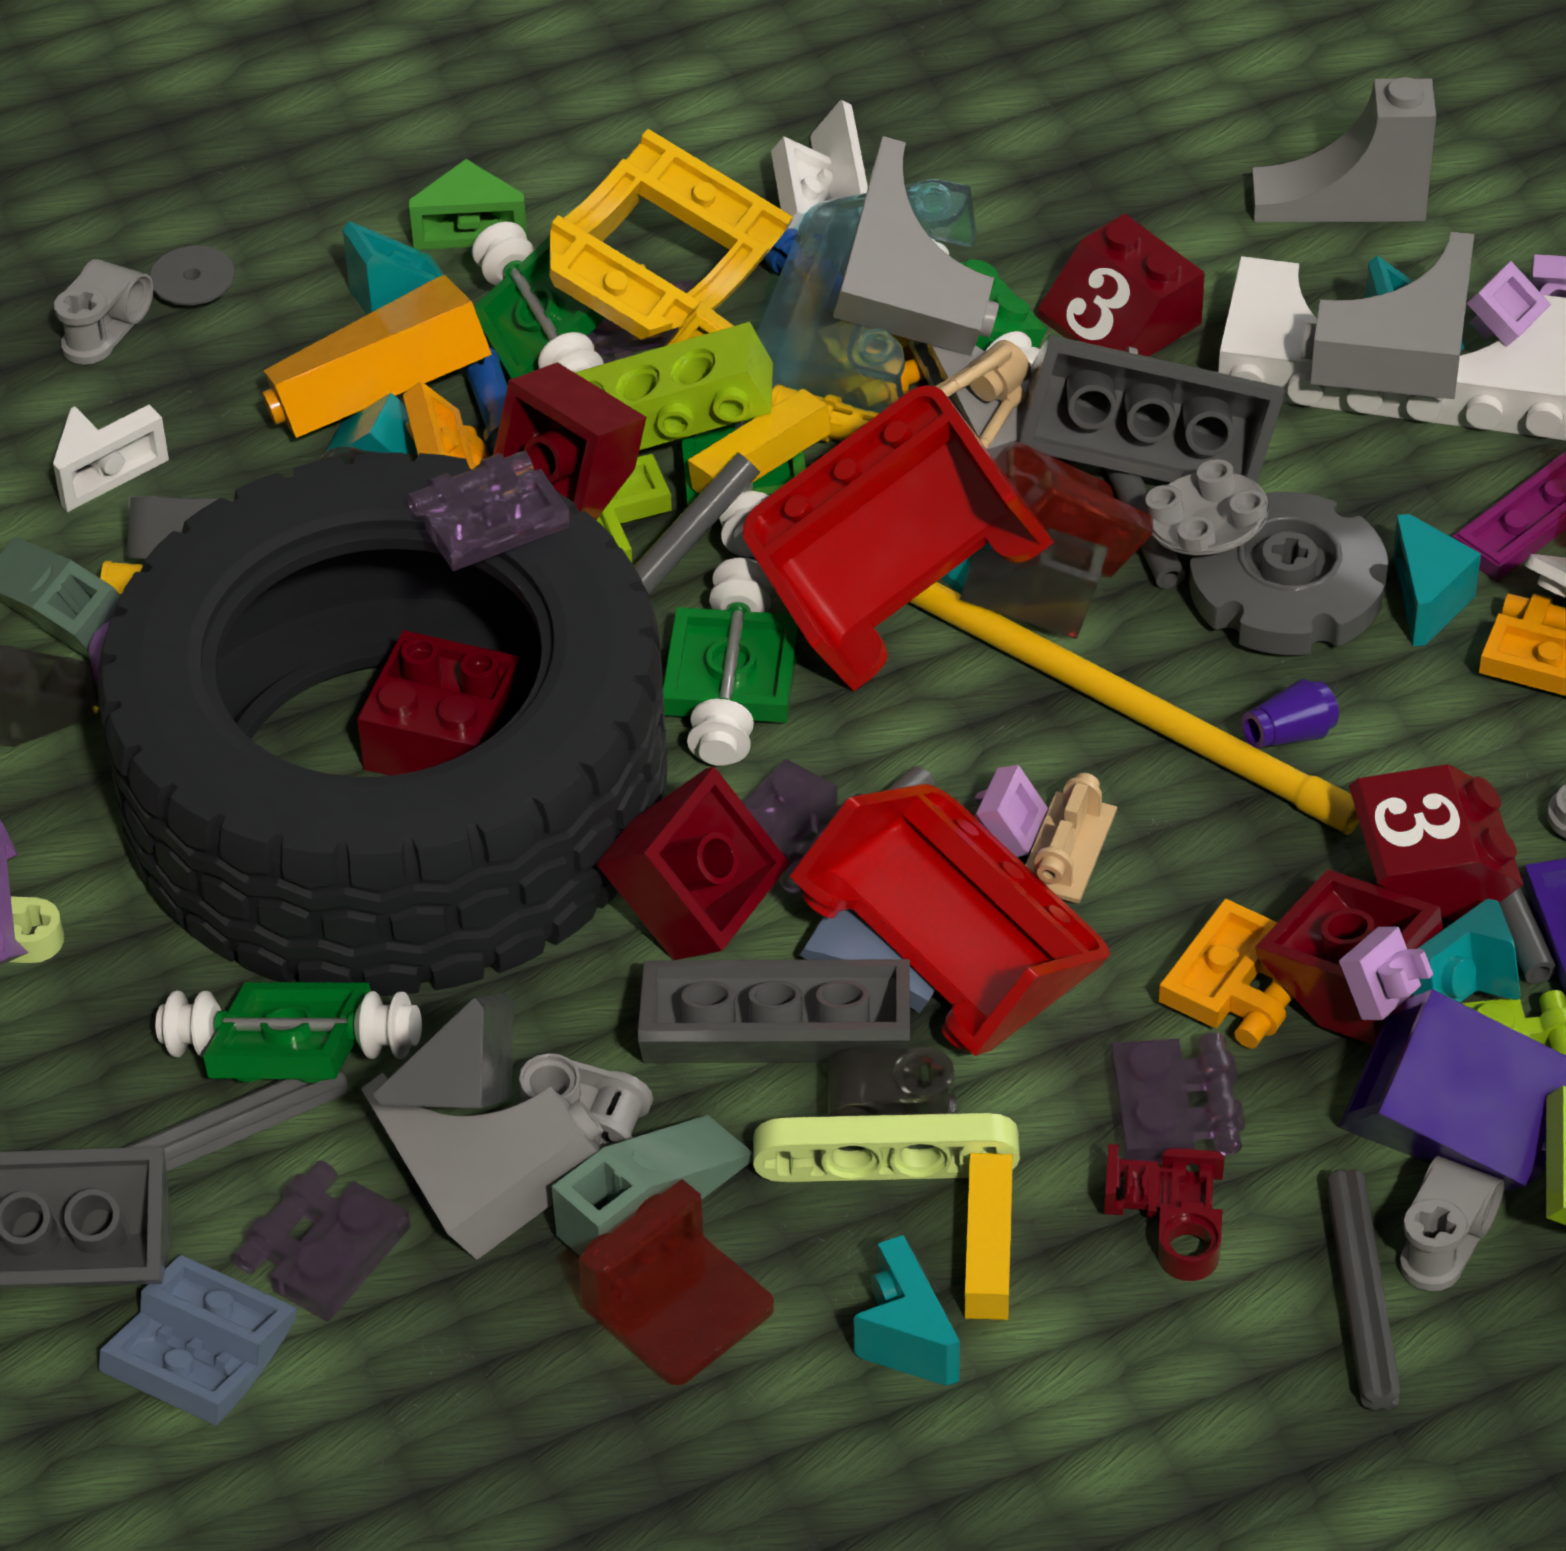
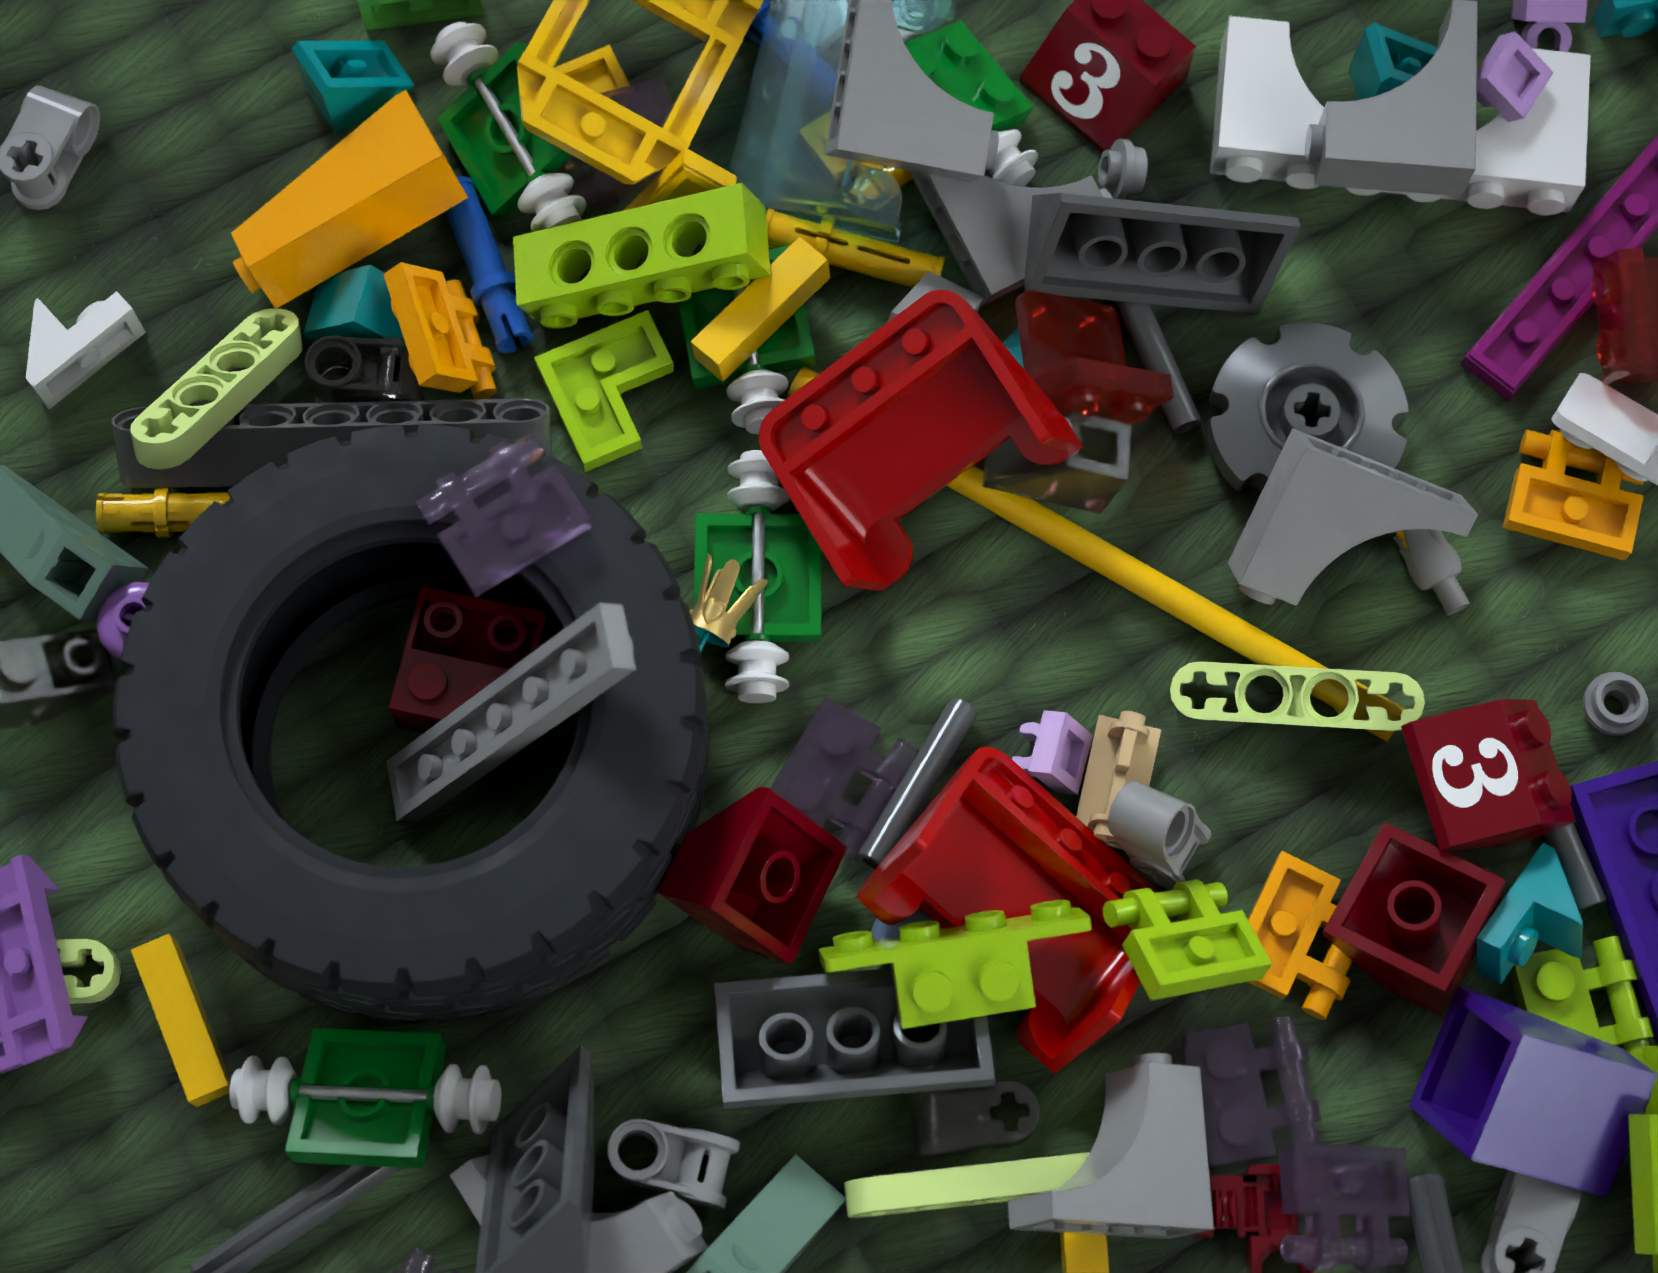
camera: 10 degrees left, 25 degrees up
dark grey piece [149,245,235,306] -> none
dark red slope [491,362,647,520] -> none
dark grey piece [634,452,760,596] -> none
tan plant [935,340,1032,449] -> none
light grey dish [1145,459,1269,555] -> none
dark purple cone [1241,679,1339,749] -> none
lavender tile [1339,927,1433,1020] -> none
teal slope [1393,514,1481,646] -> none
none -> yellowish green beam [130,308,302,469]
none -> yellow piece [131,933,231,1107]
none -> light grey plate [386,603,636,822]
none -> pearl gold piece [689,554,768,652]
none -> lime bracket [819,900,1092,1029]
none -> light grey arch [1008,1053,1214,1239]
none -> lime plate [1103,879,1272,1001]
none -> light grey piece [1108,781,1212,890]
none -> yellowish green beam [1170,661,1425,731]
none -> light grey arch [1228,428,1478,606]
none -> clear purple plate [1279,1143,1410,1272]
none -> light grey piece [1393,529,1470,615]

